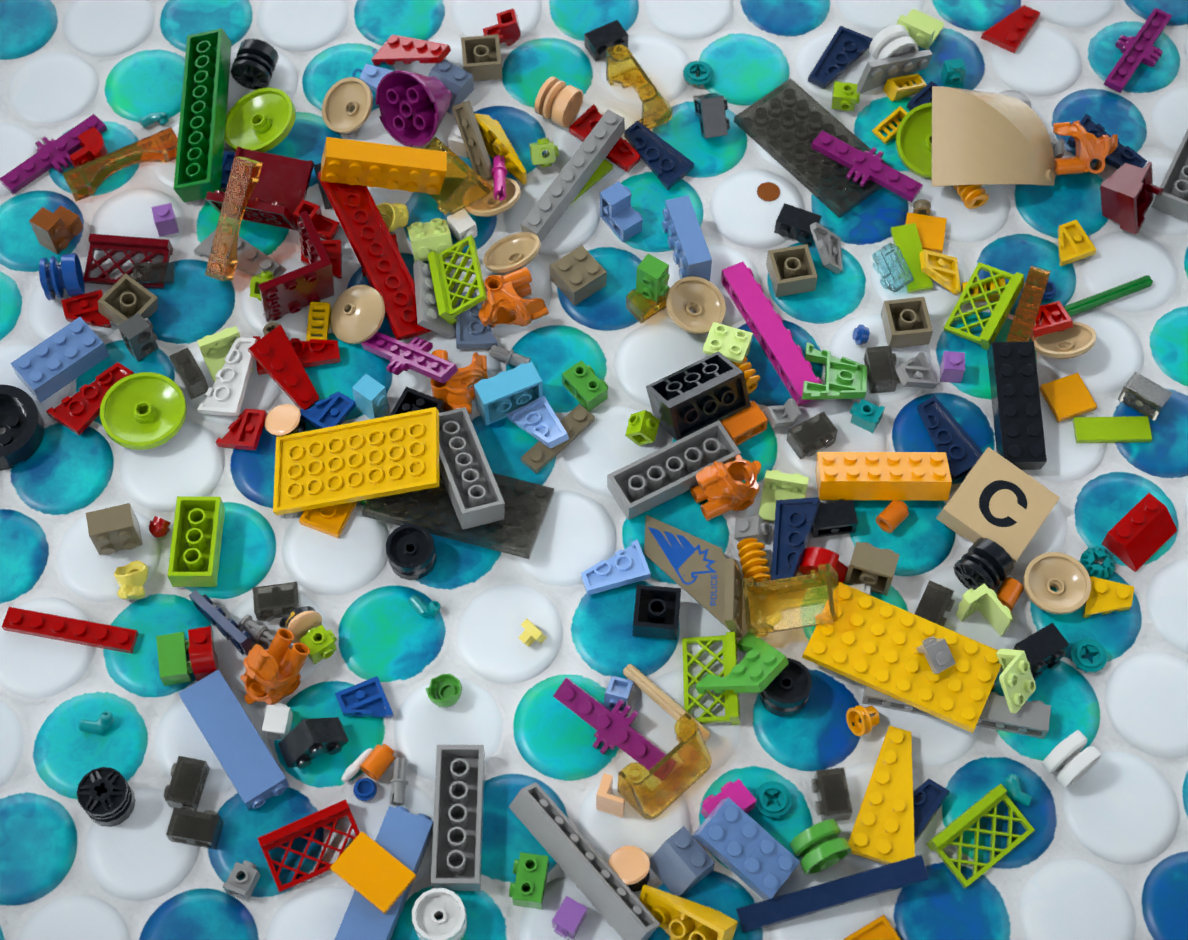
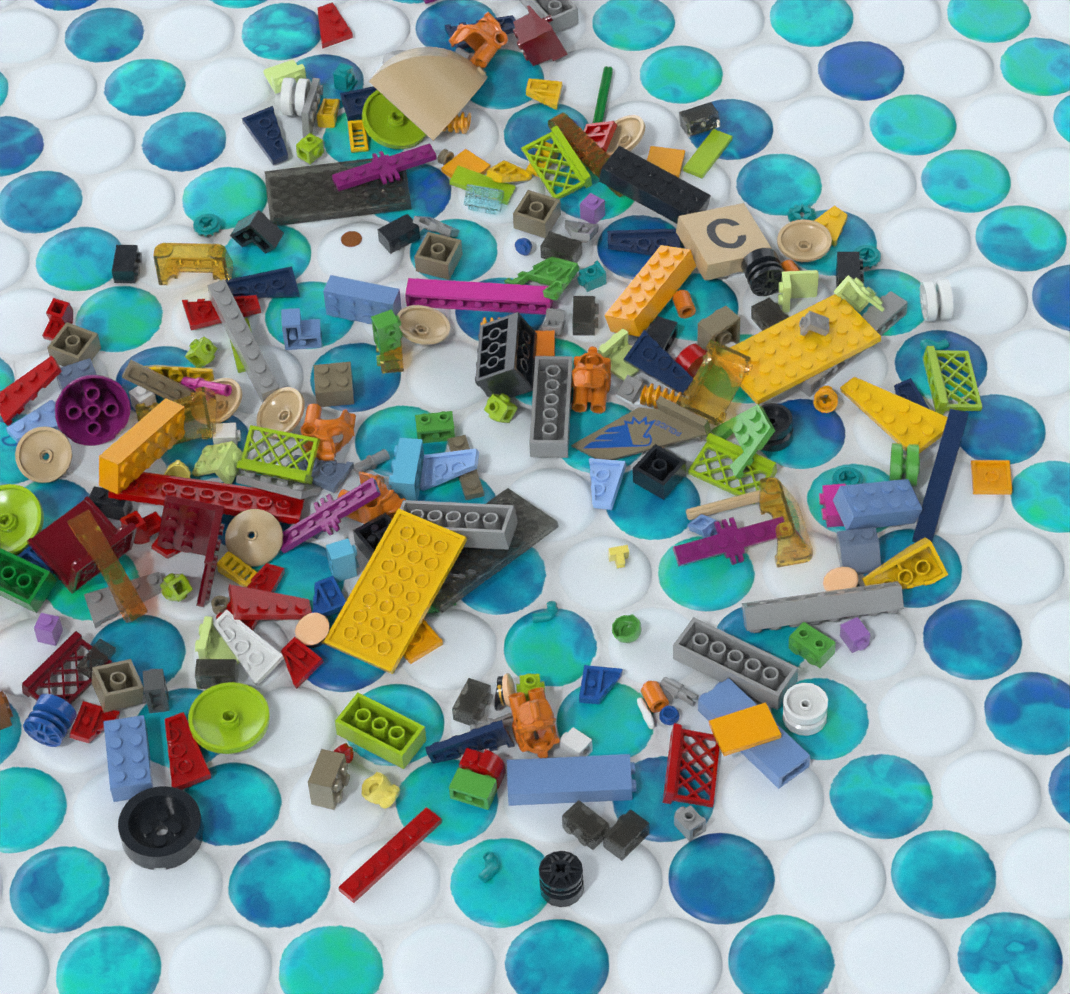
camera: 55 degrees left, 10 degrees down
black brick [278,717,349,769] -> none
black wheel [386,524,437,580] -> none
light nougat wheel [534,77,584,127] -> none
light nougat panel [596,773,625,818] -> none
yellowish green bracket [703,322,753,363] -> none
clear smoke brick [811,767,853,821] -> none
red slope [1101,493,1177,572] -> none

